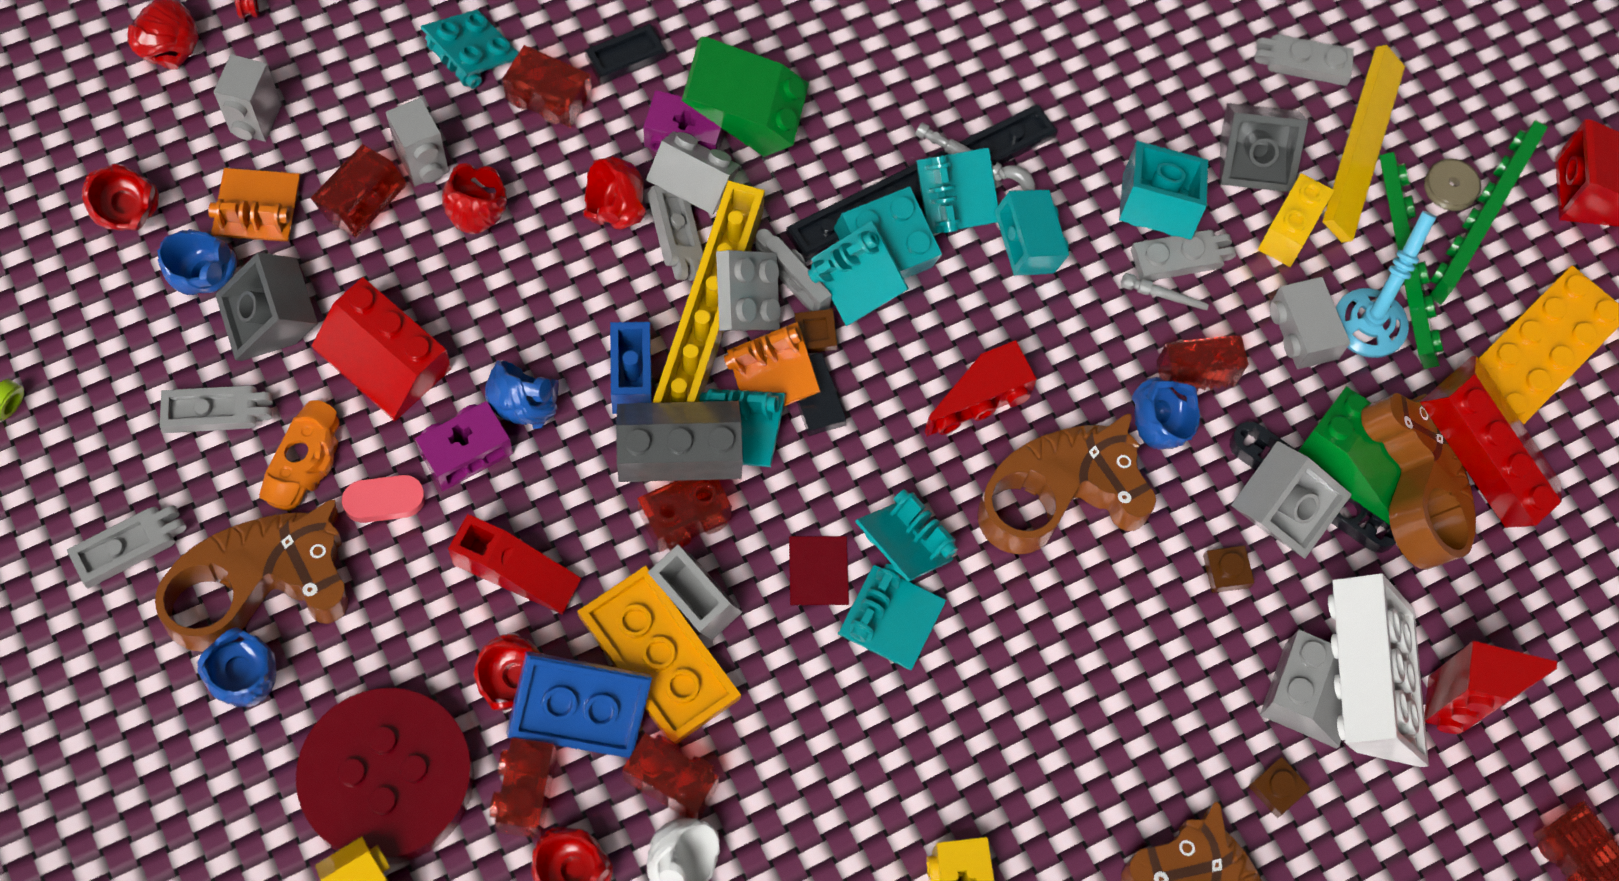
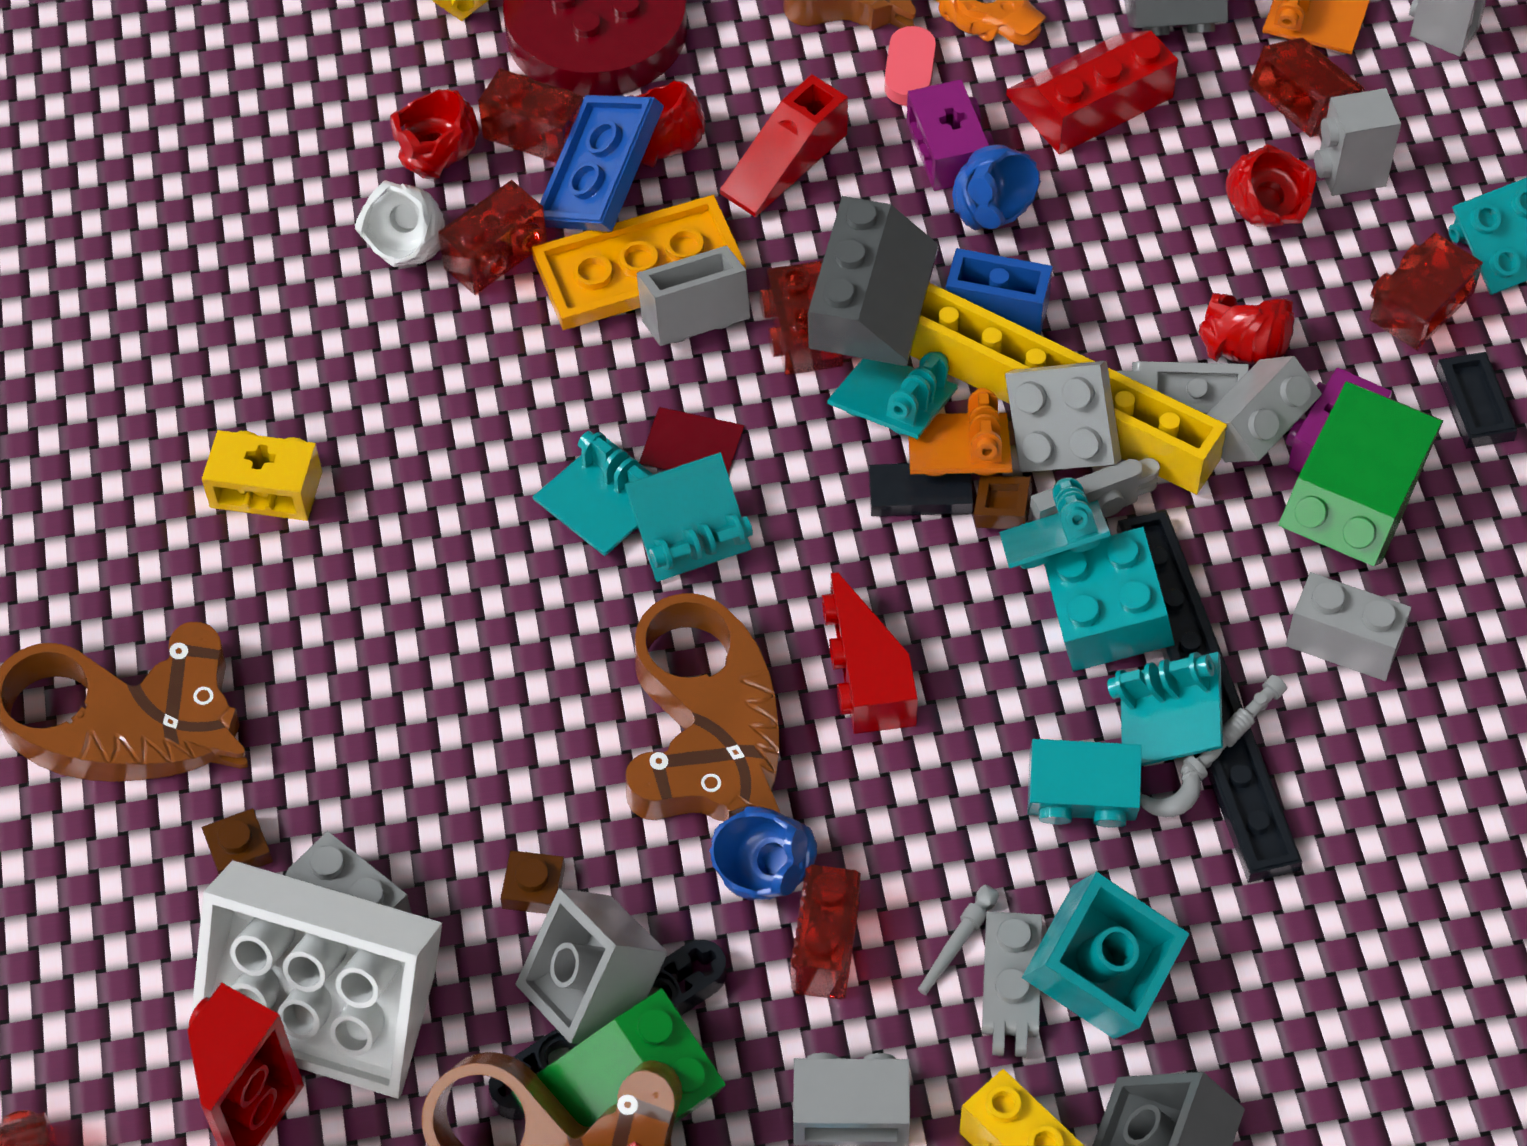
camera: 115 degrees right, 10 degrees down
none -> light grey piece [1286,572,1411,681]

